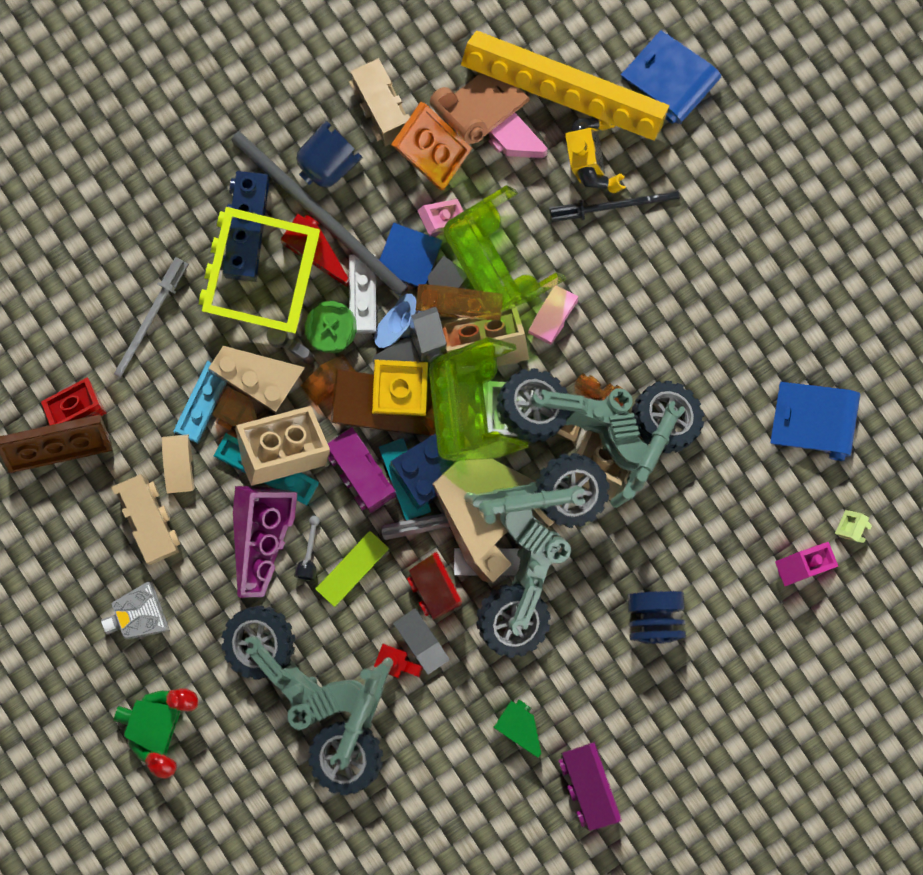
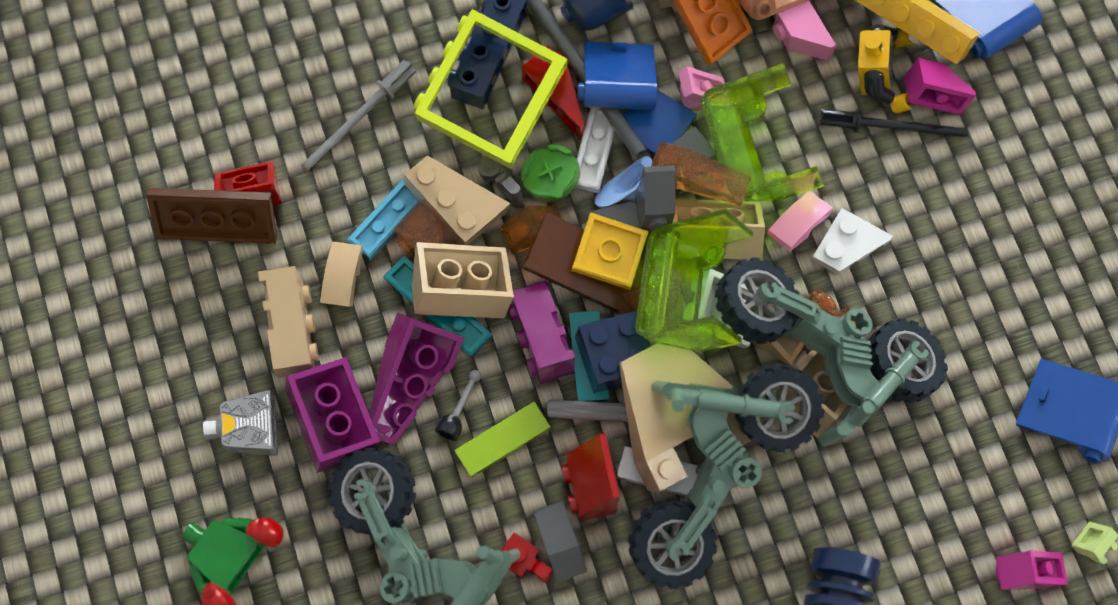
camera: 15 degrees right, 10 degrees down
none -> magenta slope [285,357,380,473]
none -> blue door [578,41,657,110]
none -> white wing [812,208,893,275]
none -> dark pink slope [904,57,976,115]

